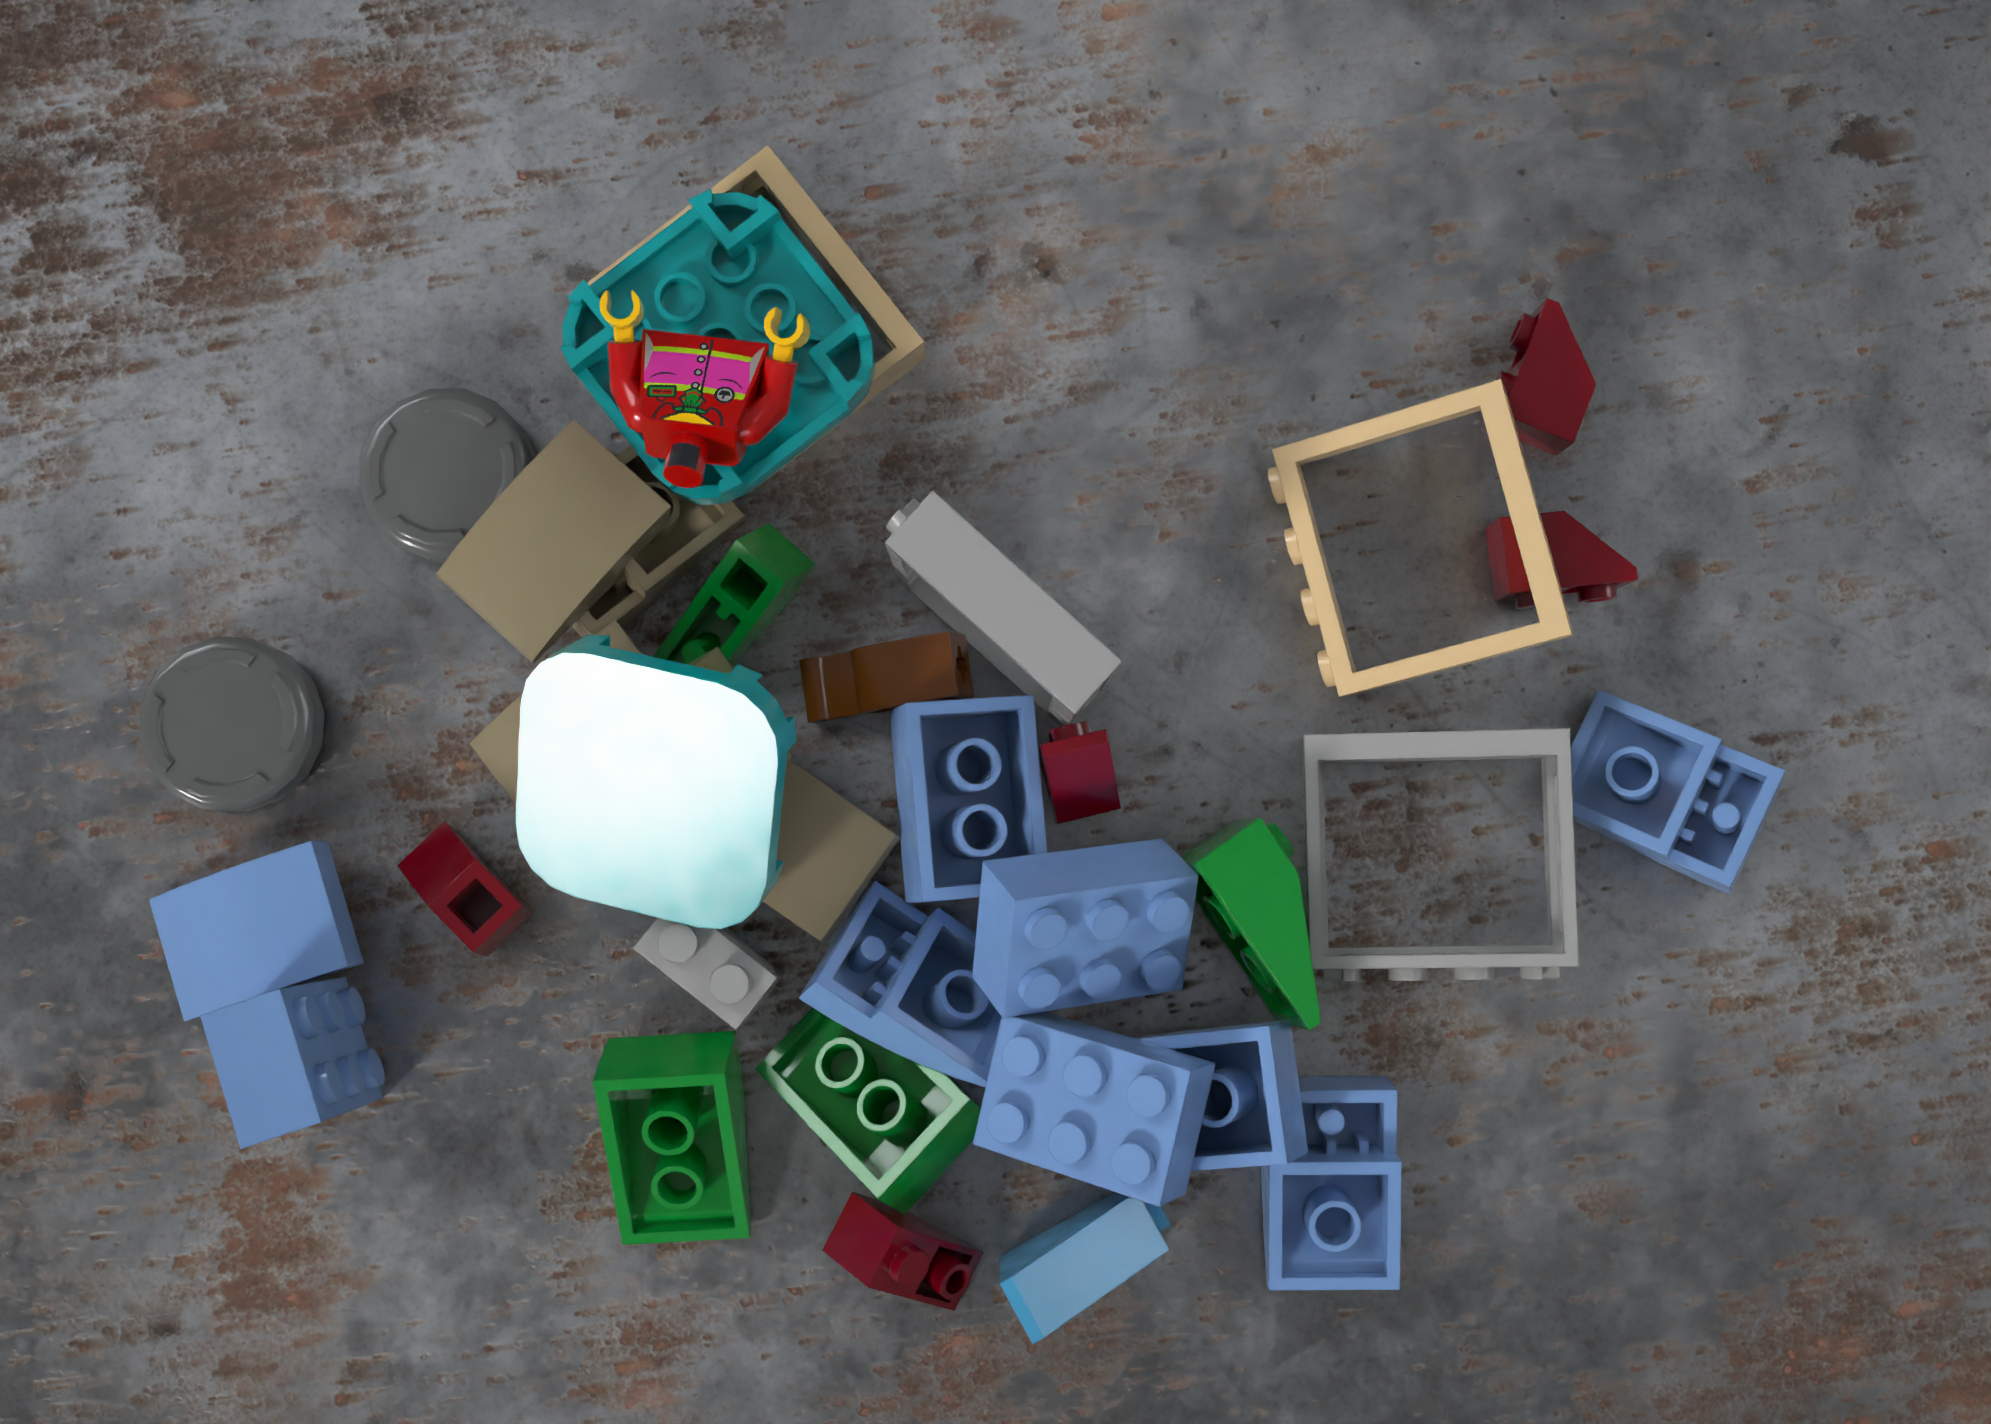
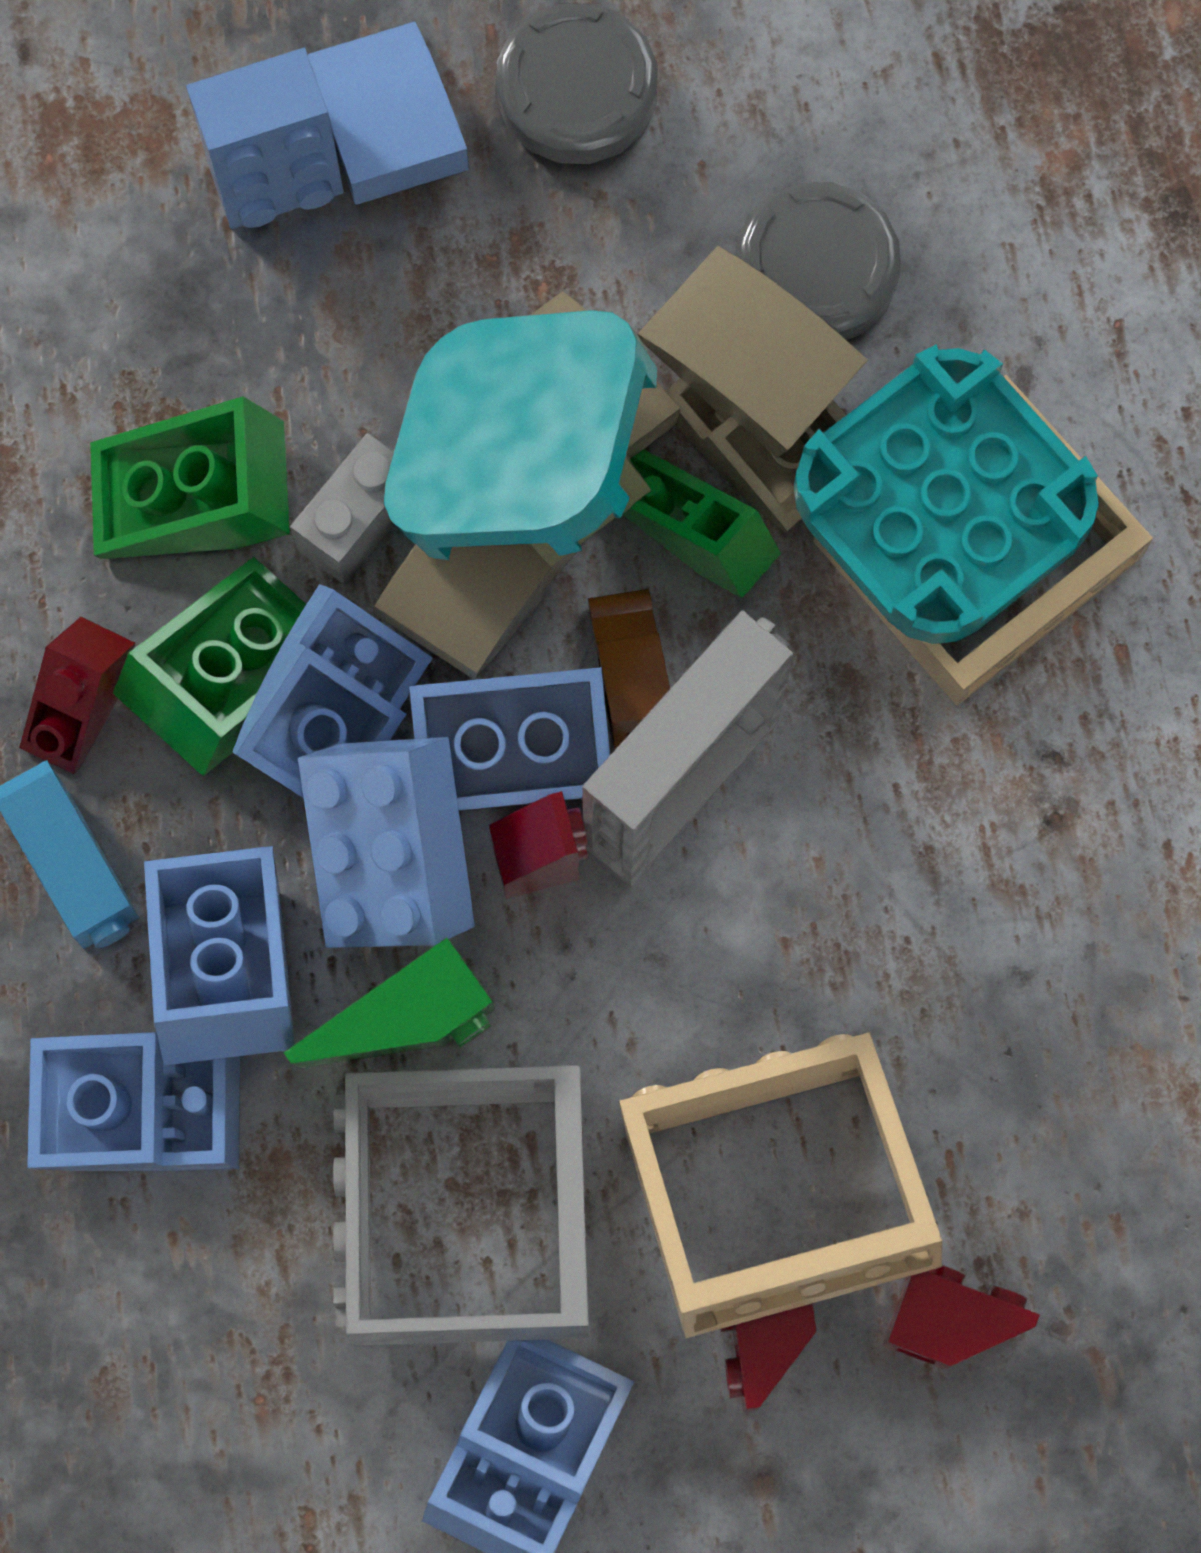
camera: 90 degrees right, 10 degrees down
dark red slope [397,821,535,957] -> none
torso [599,290,810,488] -> none
medium blue brick [973,1012,1216,1207] -> none

